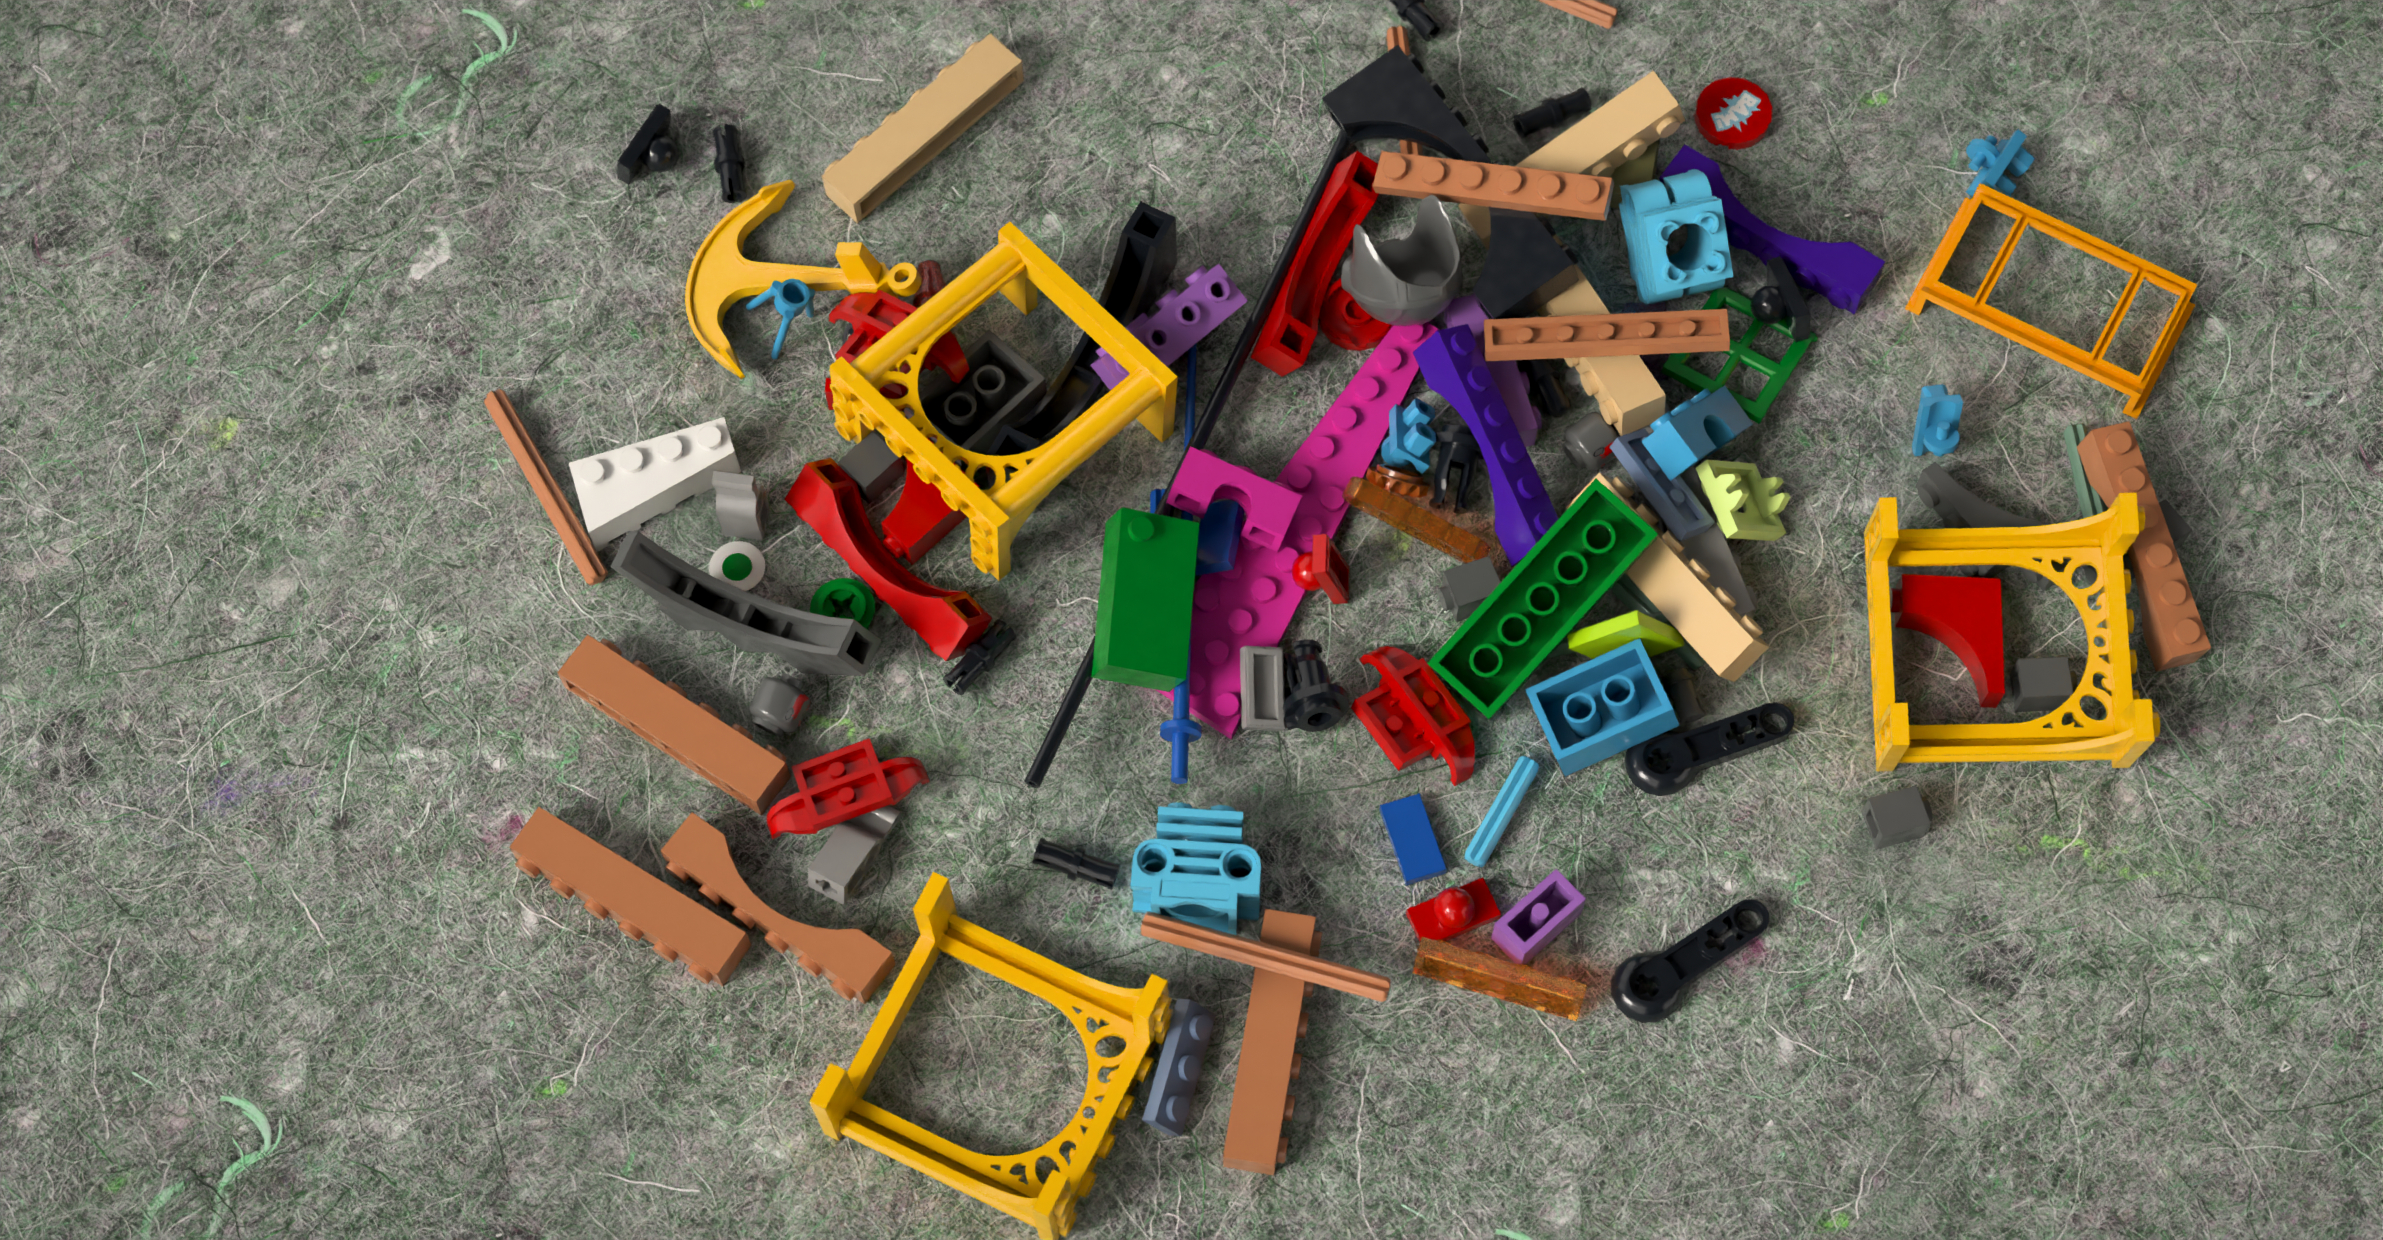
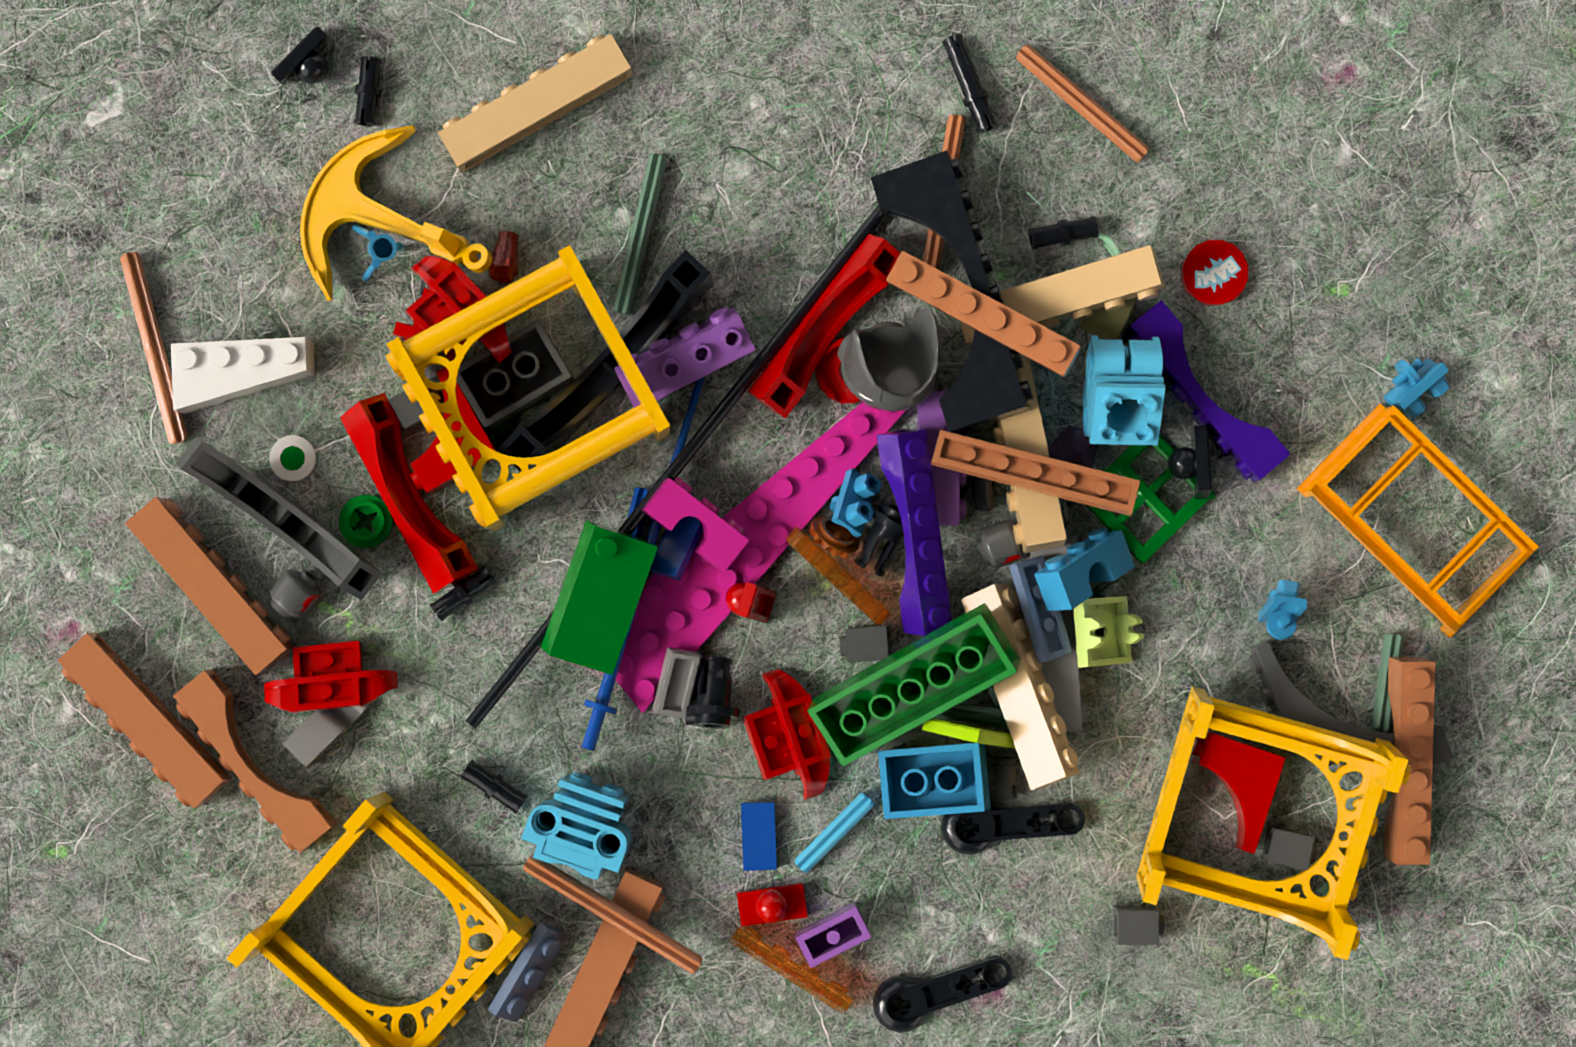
camera: 15 degrees right, 20 degrees up
light grey piece [712,470,770,541] -> none
none -> sand green axle [614,153,667,315]

